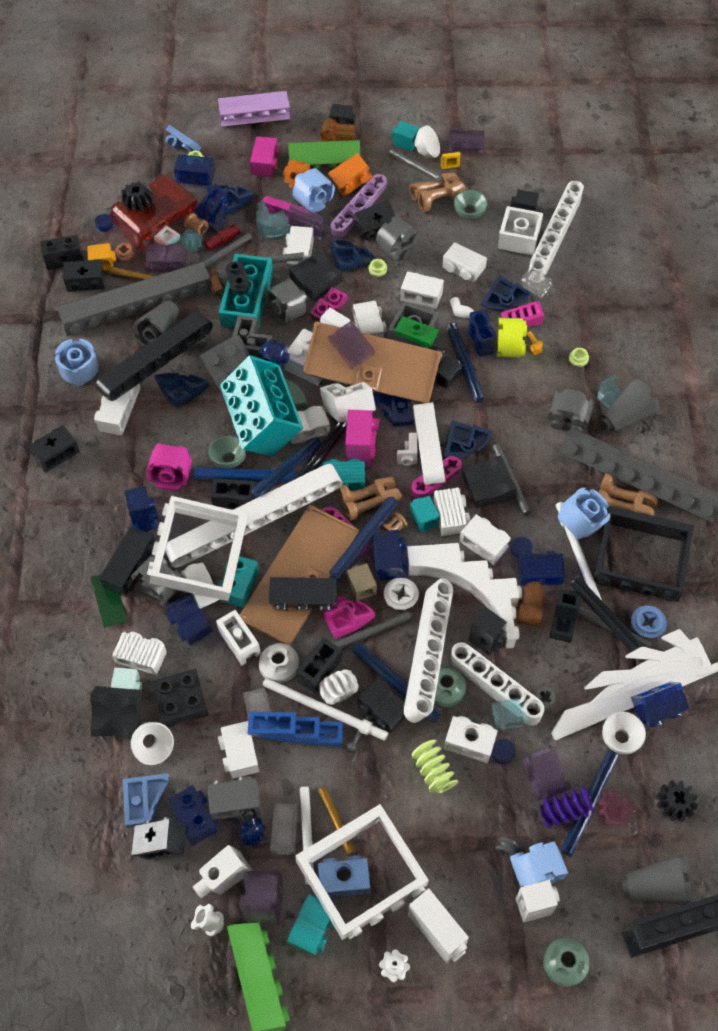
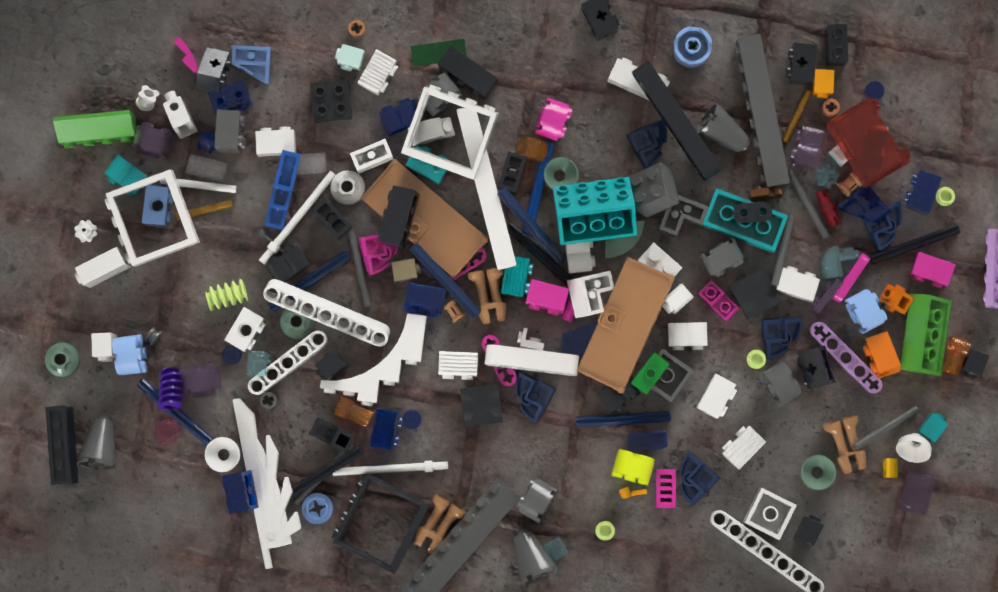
camera: 105 degrees right, 25 degrees up
black brick [90,686,141,740] -> none
black gear [121,181,153,213] -> none
clear blue brick [125,486,159,532] -> none
white piece [131,722,174,765] -> none
medium blue plate [165,125,202,152] -> none
clear blue head [259,339,290,367] -> none
white gear [319,669,359,705] -> none
plate [328,320,375,370] -> none
white gear [384,578,419,611] -> none
teal brick [409,496,440,533] -> none
white arm [450,297,474,319] -> none
white brick [459,514,511,565] -> none
dark grey bar [492,444,531,516] -> none
clear brick [521,268,552,298] -> none
light blue brick [558,488,610,539] -> none
black gear [656,780,698,822] -> none
none -> dark pink slope [173,36,199,75]
none -> nougat bush [348,20,366,39]
none -> clear orange brick [516,136,549,162]
none -> black axle [869,224,960,265]

